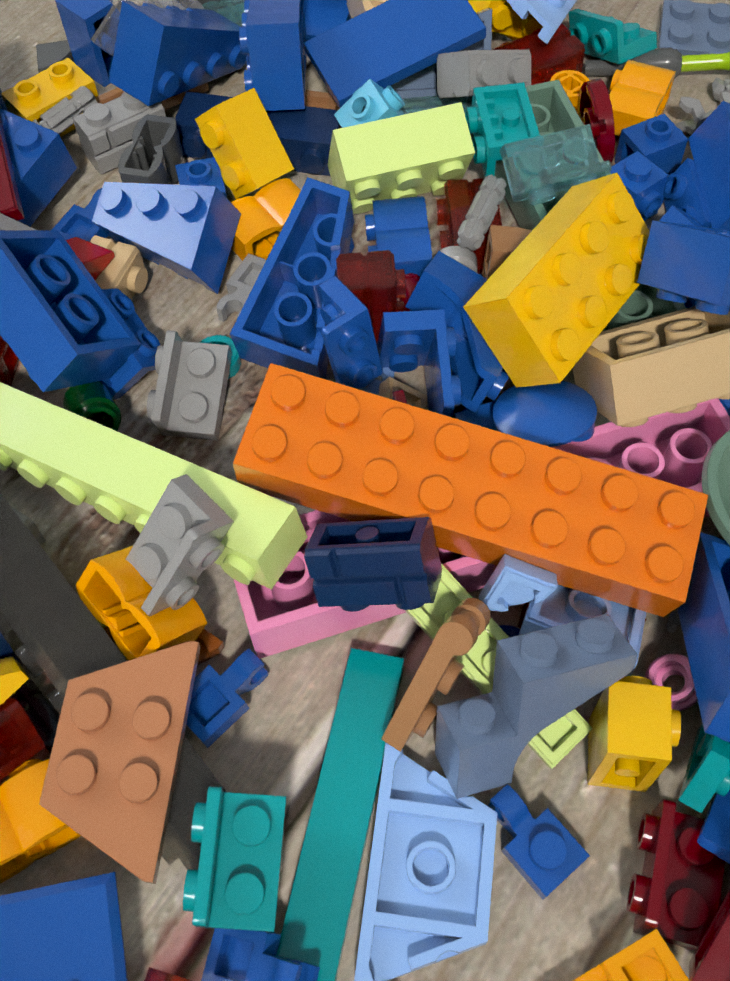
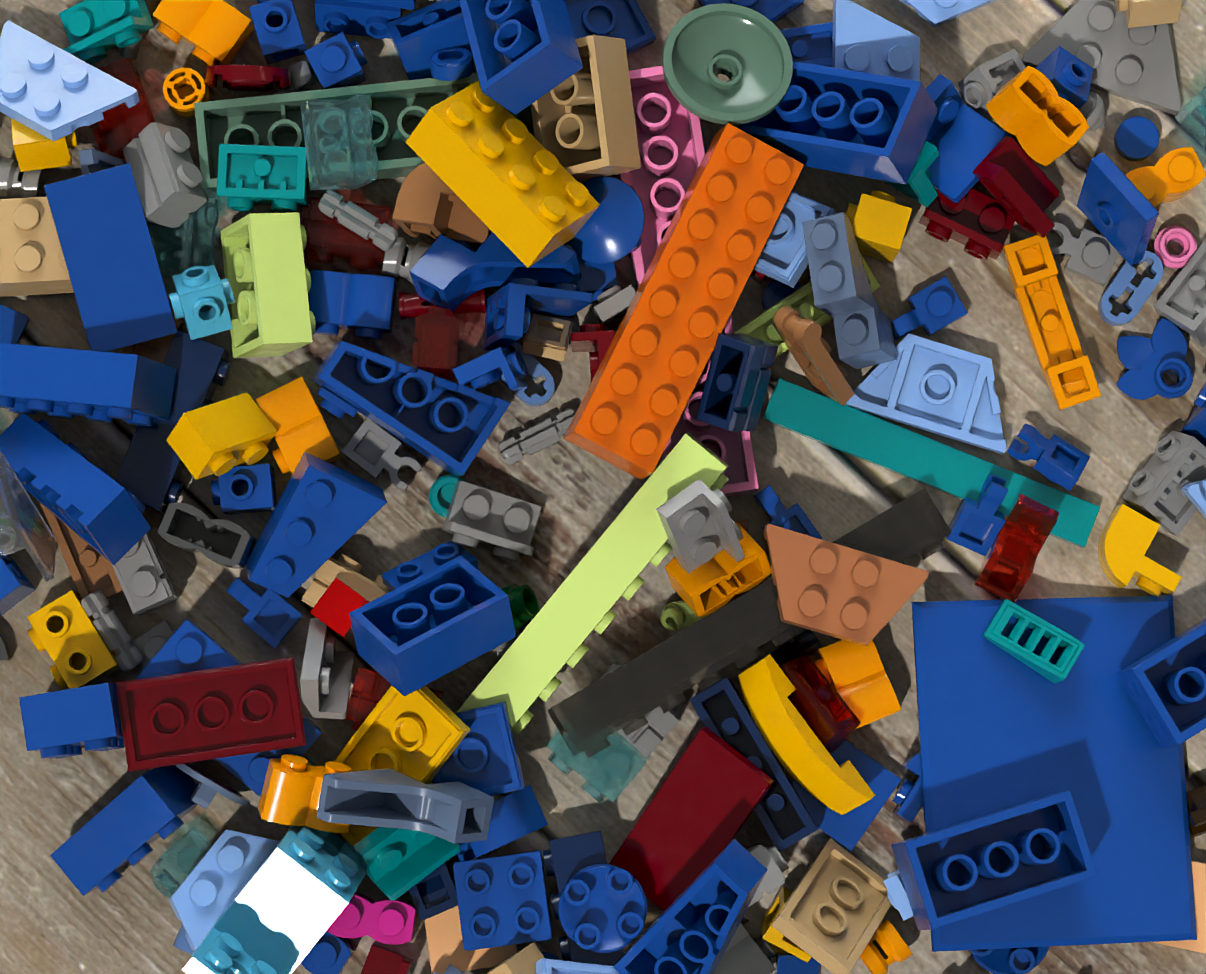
camera: 85 degrees left, 25 degrees up
teal bracket [183,786,287,932] -> none
light blue tile [479,554,558,612] -> none
bright pink plate [645,654,698,711] -> none

